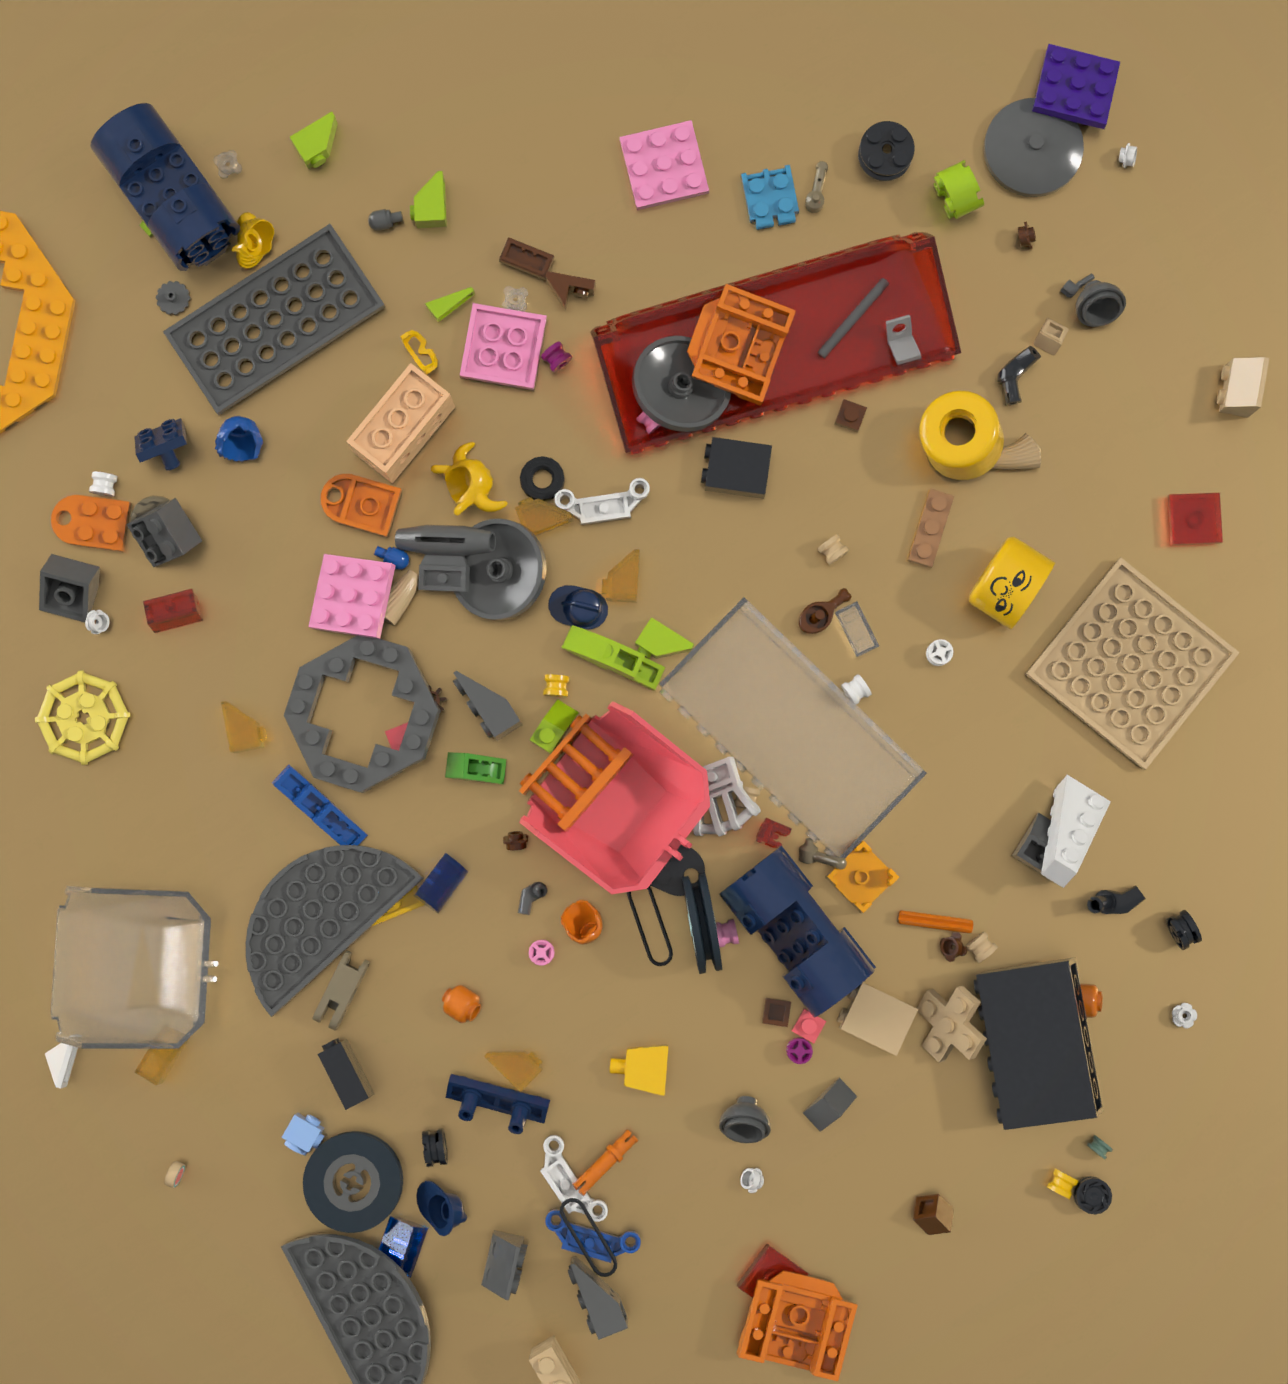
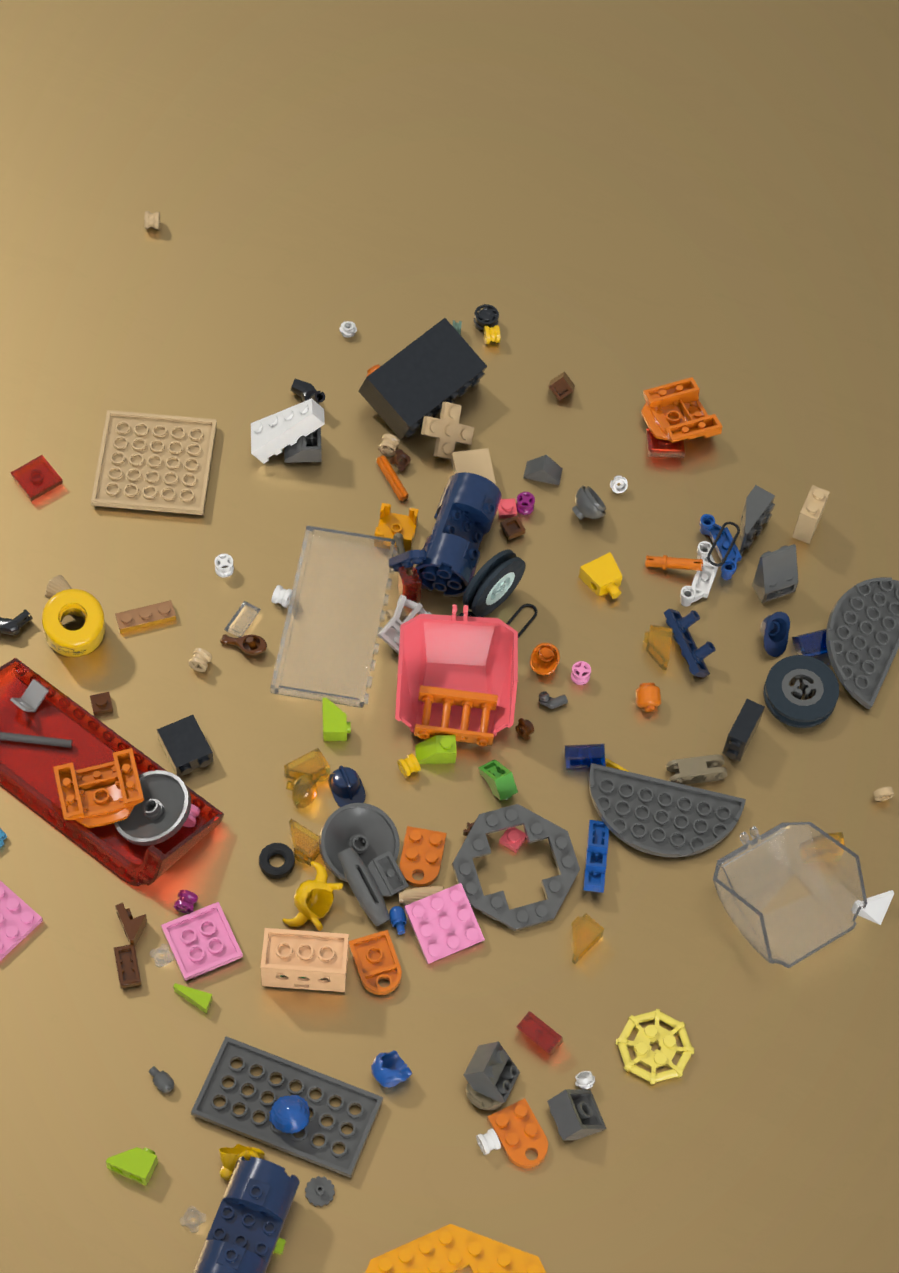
camera: 130 degrees left, 25 degrees down
dark blue plate [134,418,187,470] -> none
light blue brick [281,1113,325,1156] -> none
yellow helmet [400,330,438,375] -> none
lime slope [410,171,447,228] -> none
black wheel [422,1128,448,1167] -> none
dark grey slope [453,671,523,741] -> none
white plate [555,478,650,525] -> none
lime slope [561,625,665,691] -> none
yellow piece [969,537,1055,630] -> none
black wheel [1166,910,1202,950] -> none
none -> blue hair [269,1095,310,1134]
none -> clear yellow piece [286,775,318,809]
none -> dark blue plate [388,550,426,572]
none -> orange plate [399,826,447,887]

